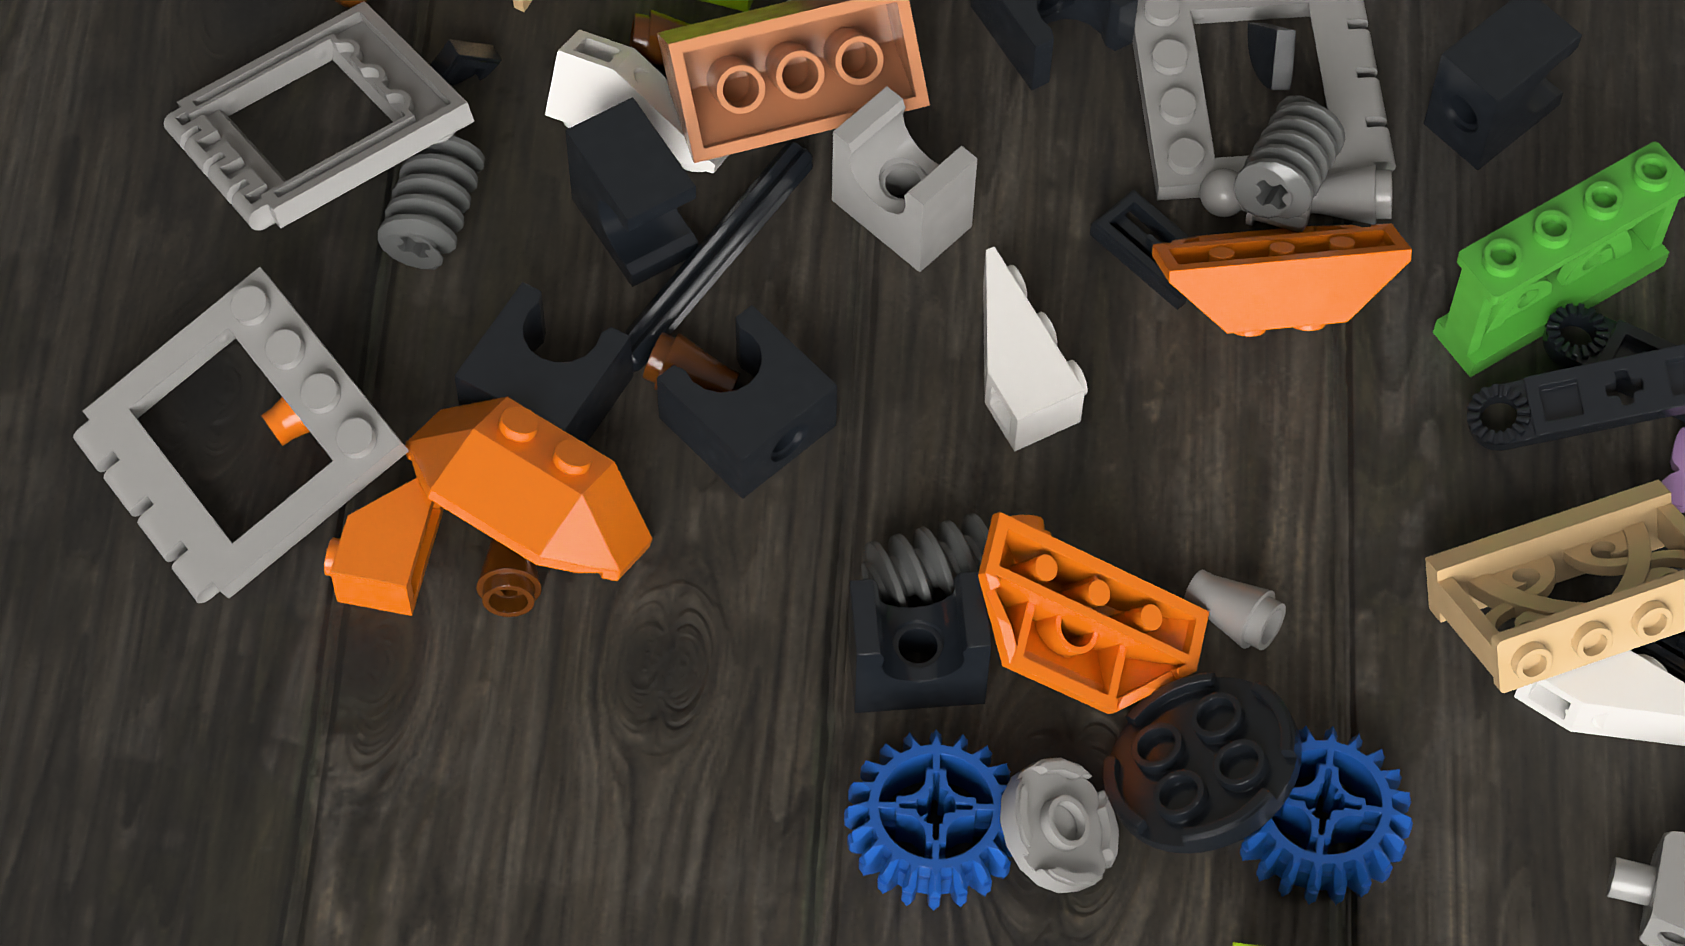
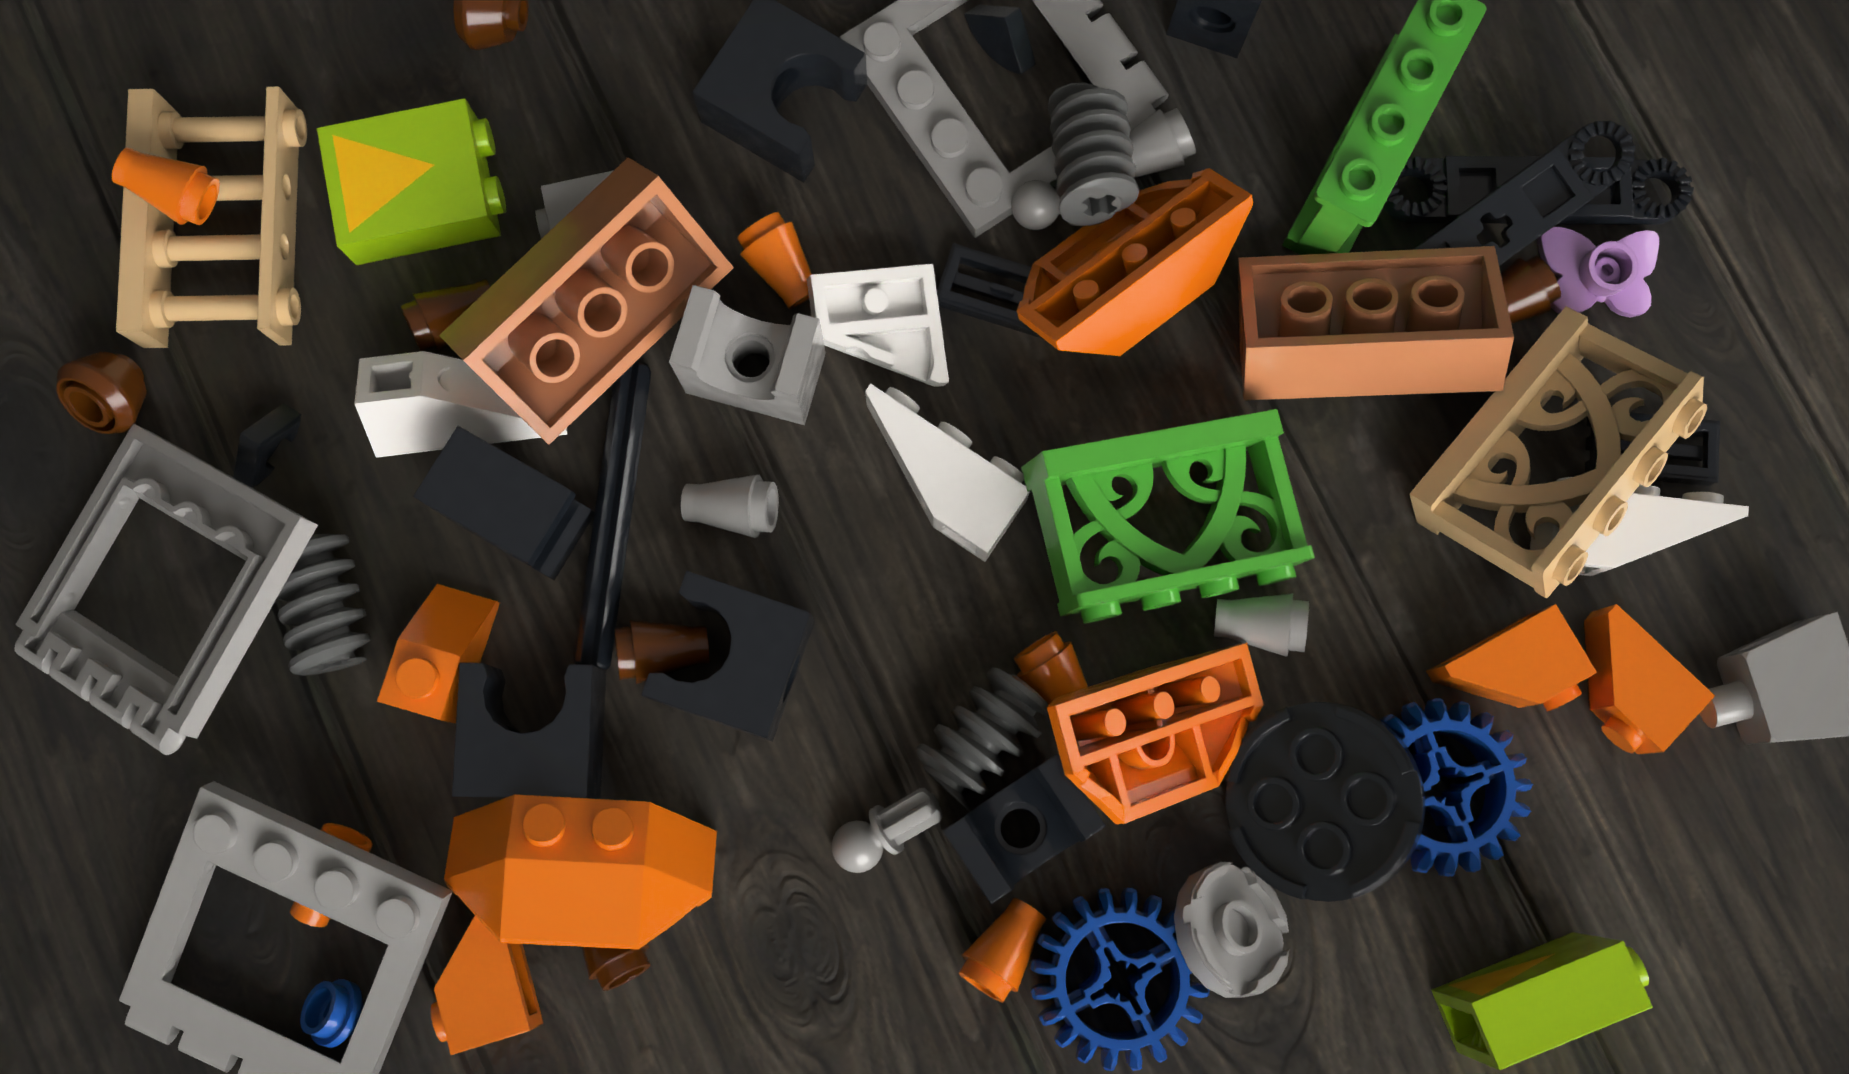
camera: 30 degrees left, 20 degrees up
none -> blue plate [300,979,364,1048]
none -> orange slope [377,584,500,723]
none -> light grey cone [681,475,779,538]
none -> orange cone [737,212,812,309]
none -> white wing [807,264,949,387]
none -> light grey axle [832,788,943,873]
none -> orange cone [959,898,1046,1003]
none -> bright green fence [1021,409,1315,623]
none -> nougat slope [1238,246,1514,400]
none -> orange slope [1426,604,1597,711]
none -> reddish brown cone [1501,256,1561,324]
none -> orange slope [1584,604,1715,754]

